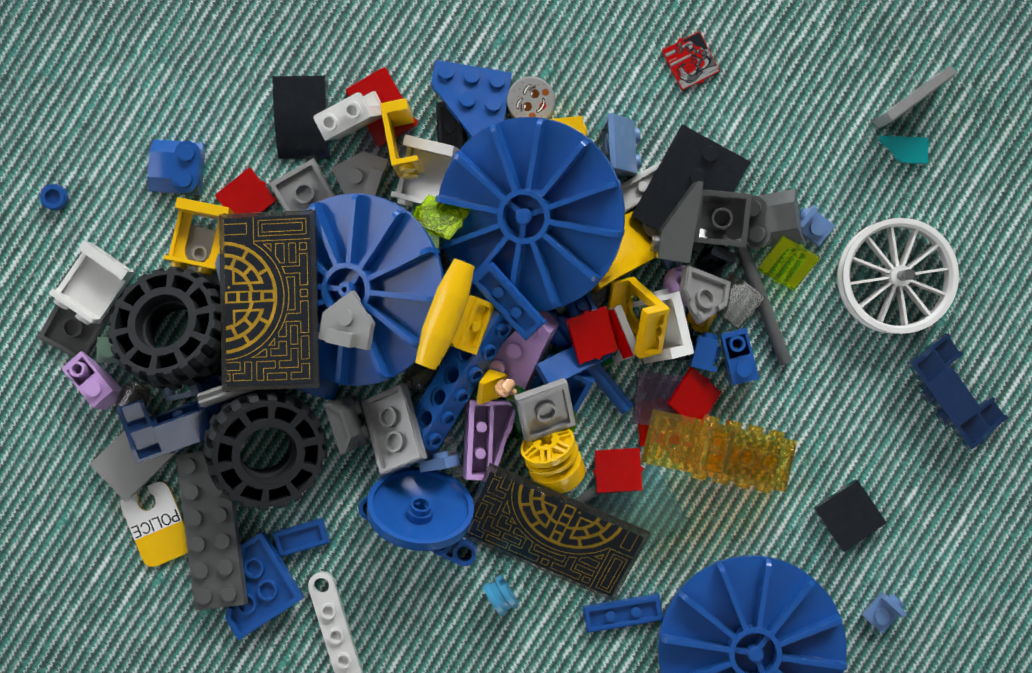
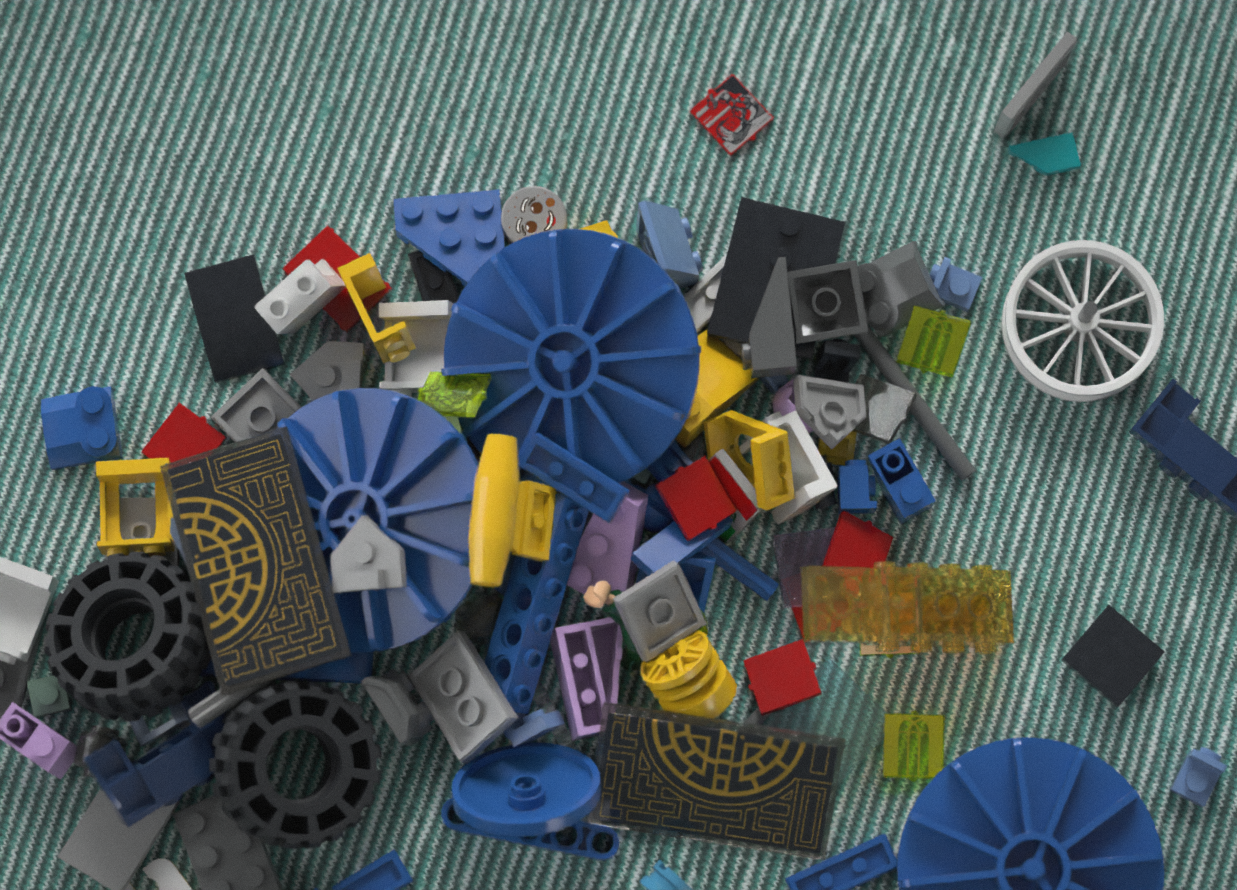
camera: 15 degrees left, 10 degrees down
yellow slope [476,369,507,405] -> none
none -> clear neon green piece [883,710,945,782]

